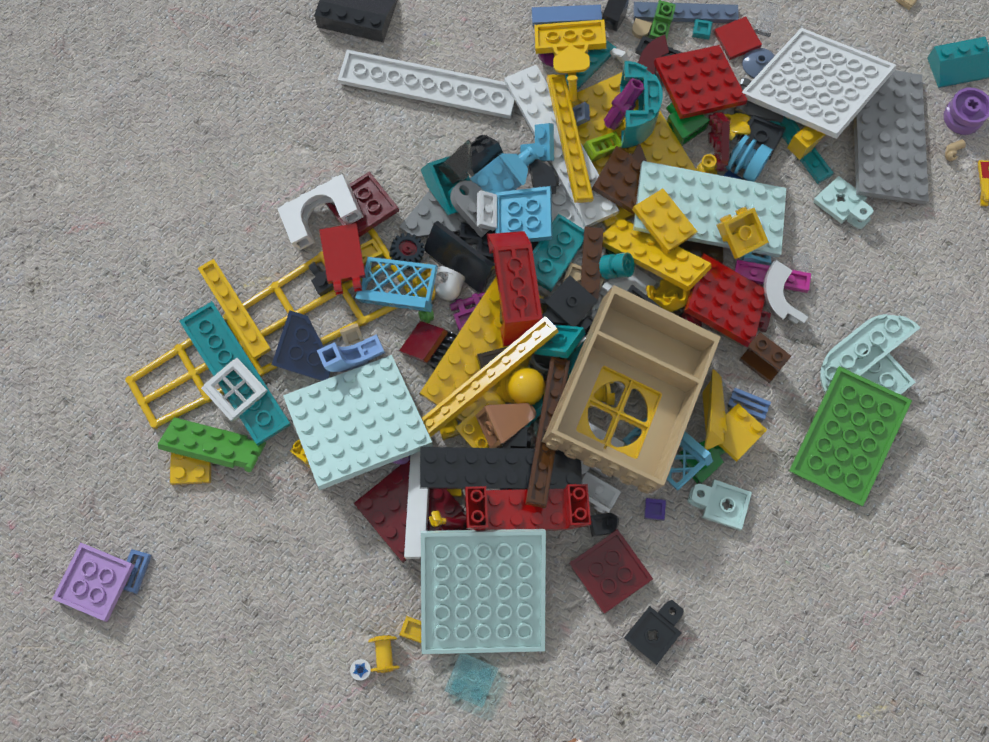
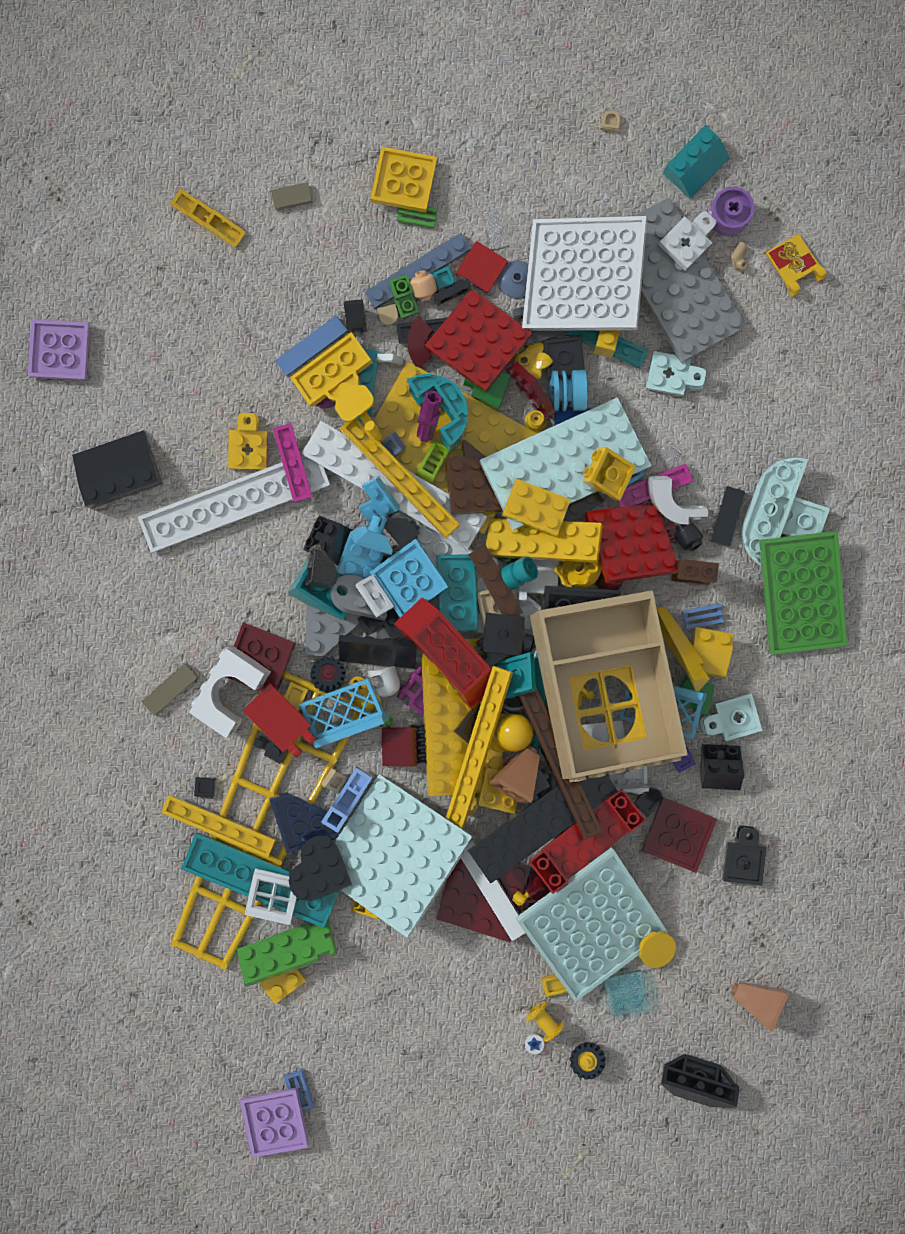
camera: 30 degrees left, 15 degrees up
none -> dark tan tile [142,663,199,716]
none -> black tile [194,777,216,798]
none -> yellow plate [228,413,268,469]
none -> dark pink plate [273,423,313,503]
none -> black plate [289,836,352,902]
none -> light nougat head [410,270,437,301]
none -> black plate [434,279,472,306]
none -> black wheel [570,1042,606,1080]
none -> yellow tile [638,931,676,968]
none -> white plate [658,211,716,271]
none -> black head [675,523,704,552]
none -> black slope [700,744,744,790]
none -> black tile [710,486,745,547]

